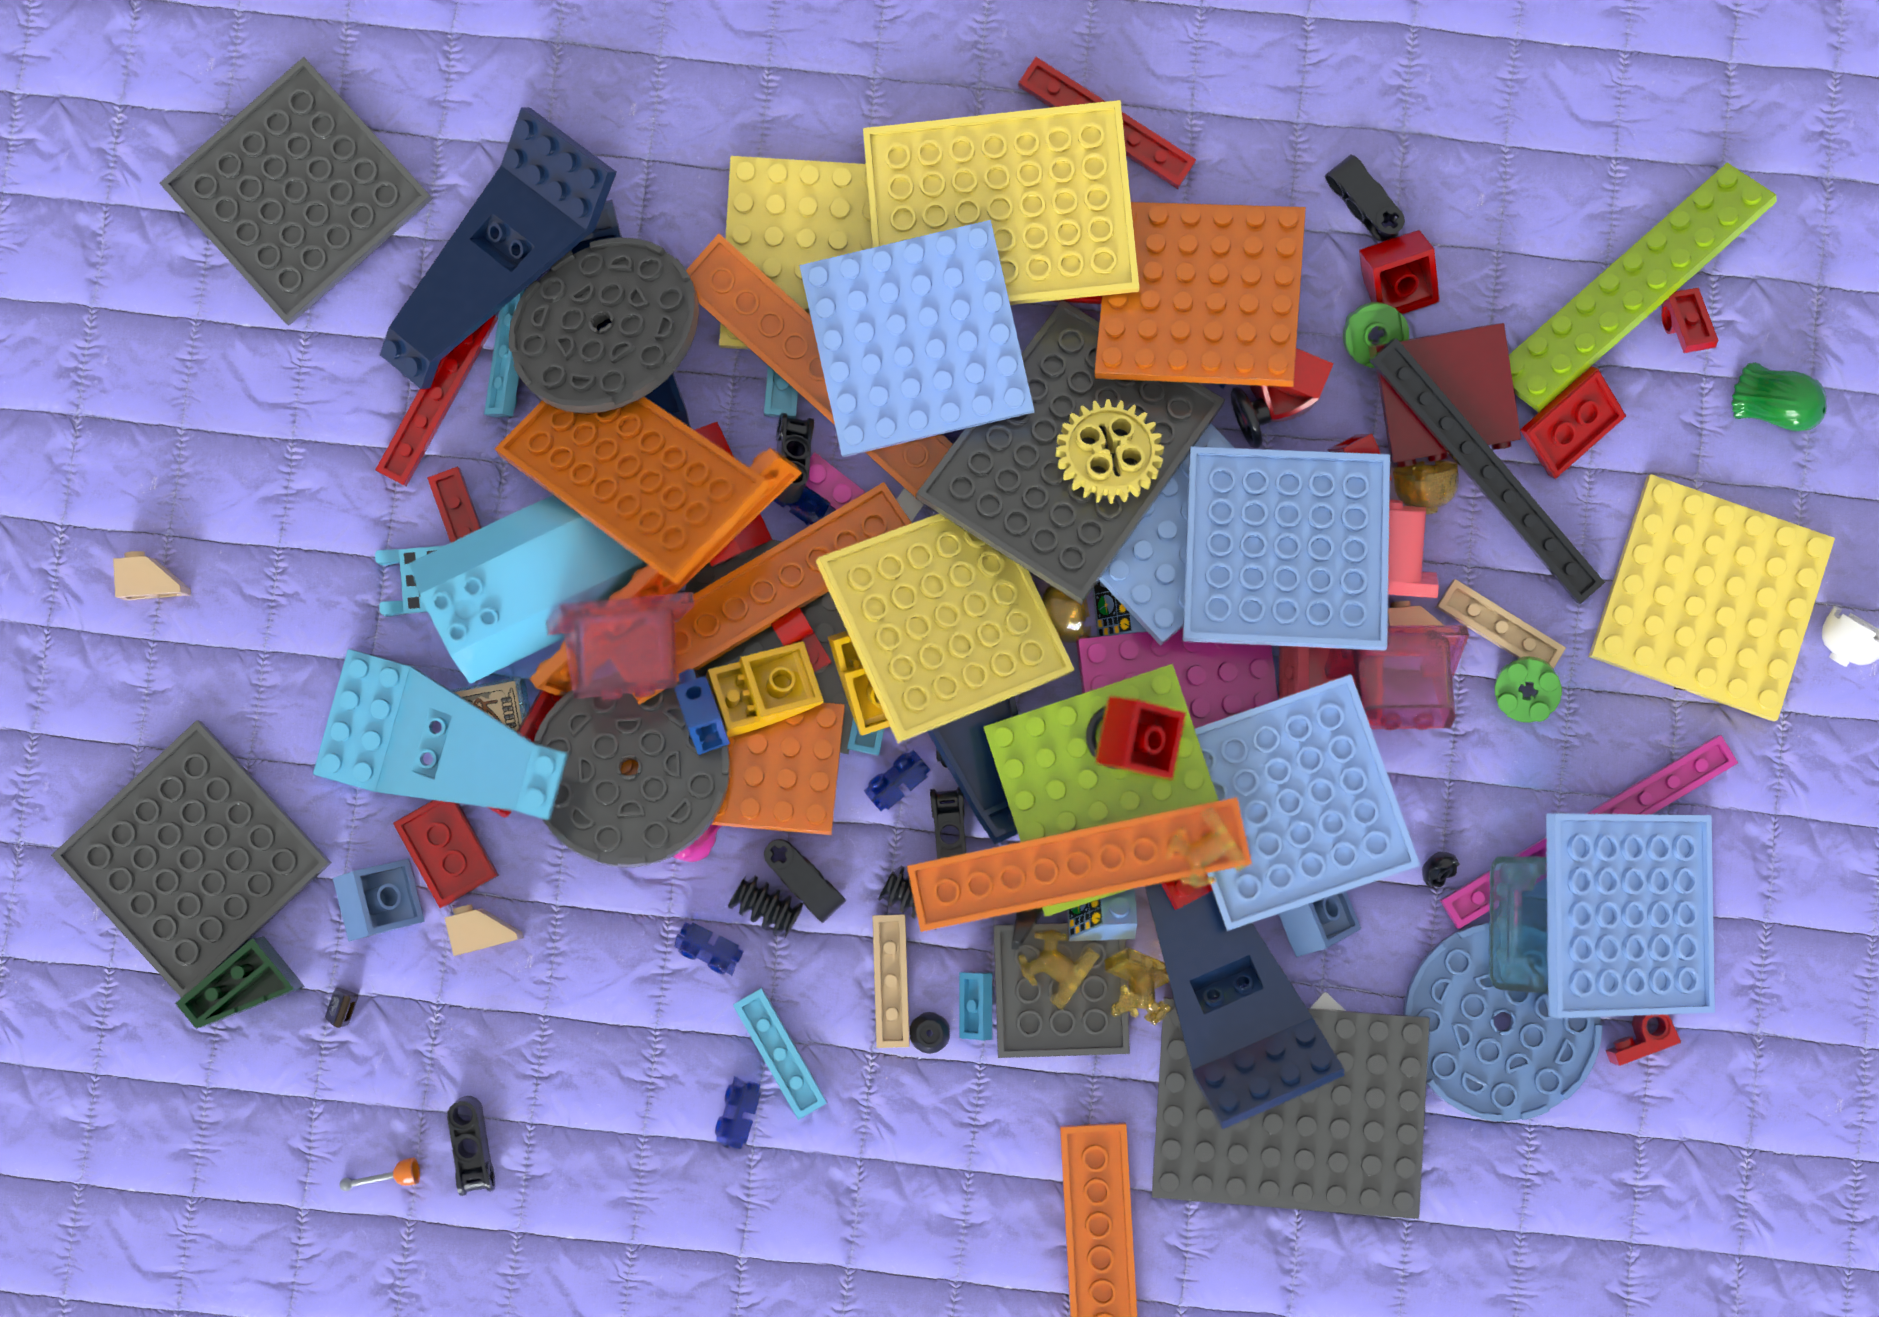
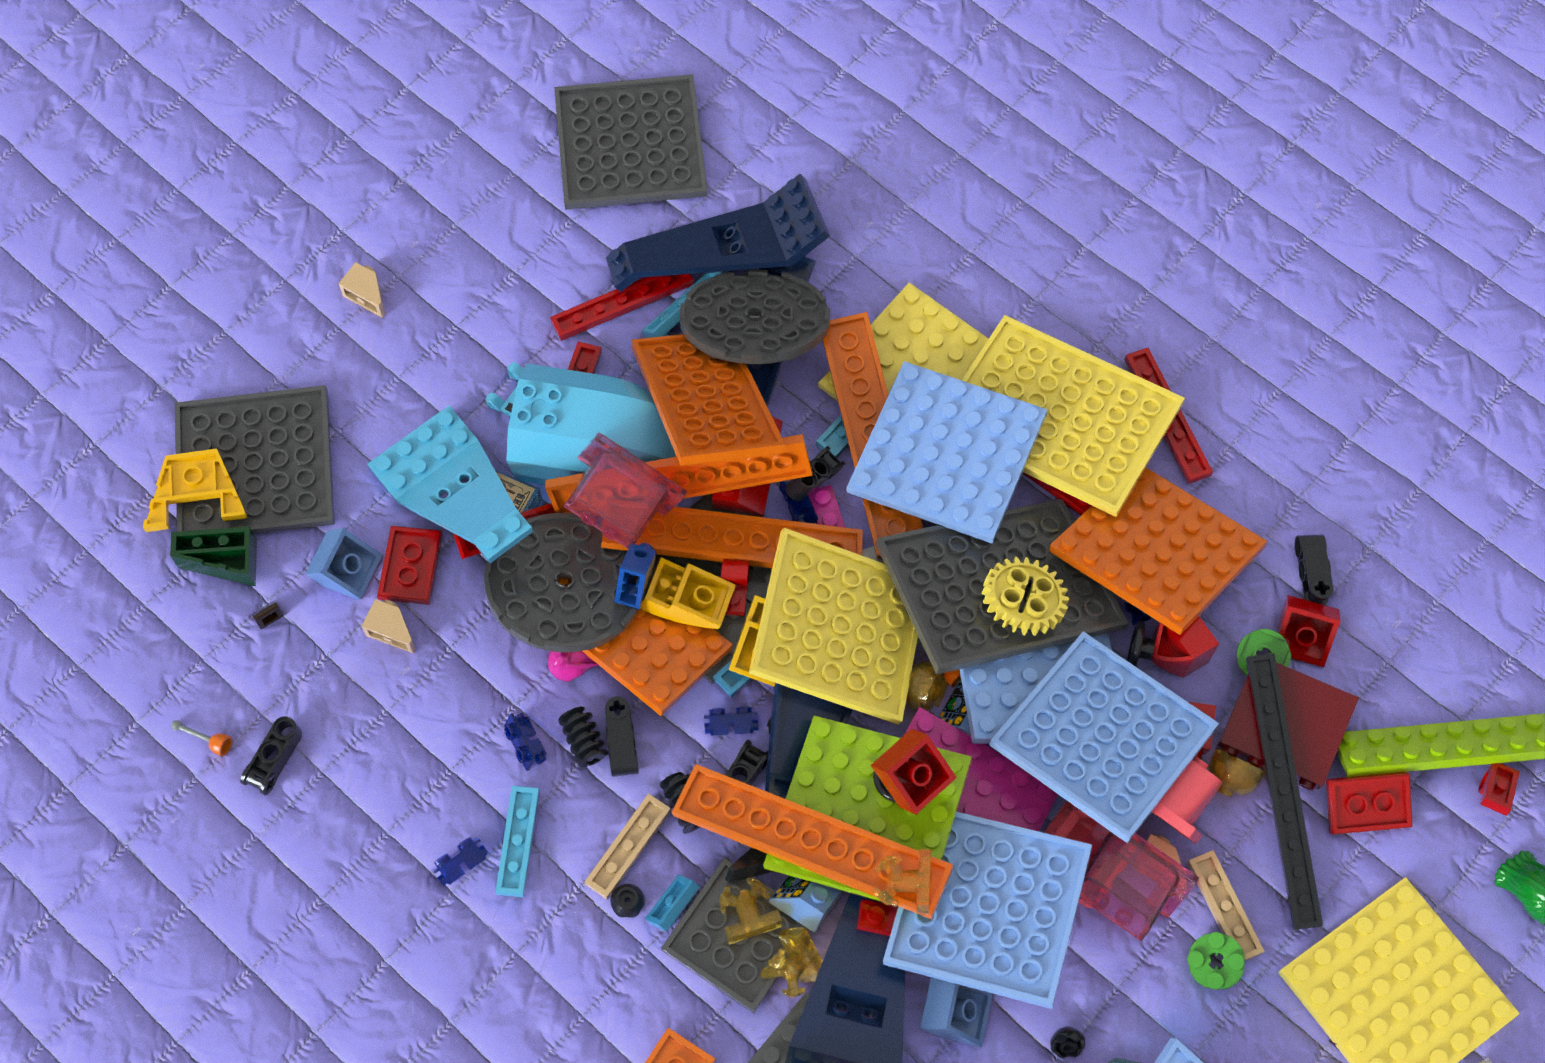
camera: 35 degrees right, 20 degrees down
none -> yellow wing [143,449,247,532]

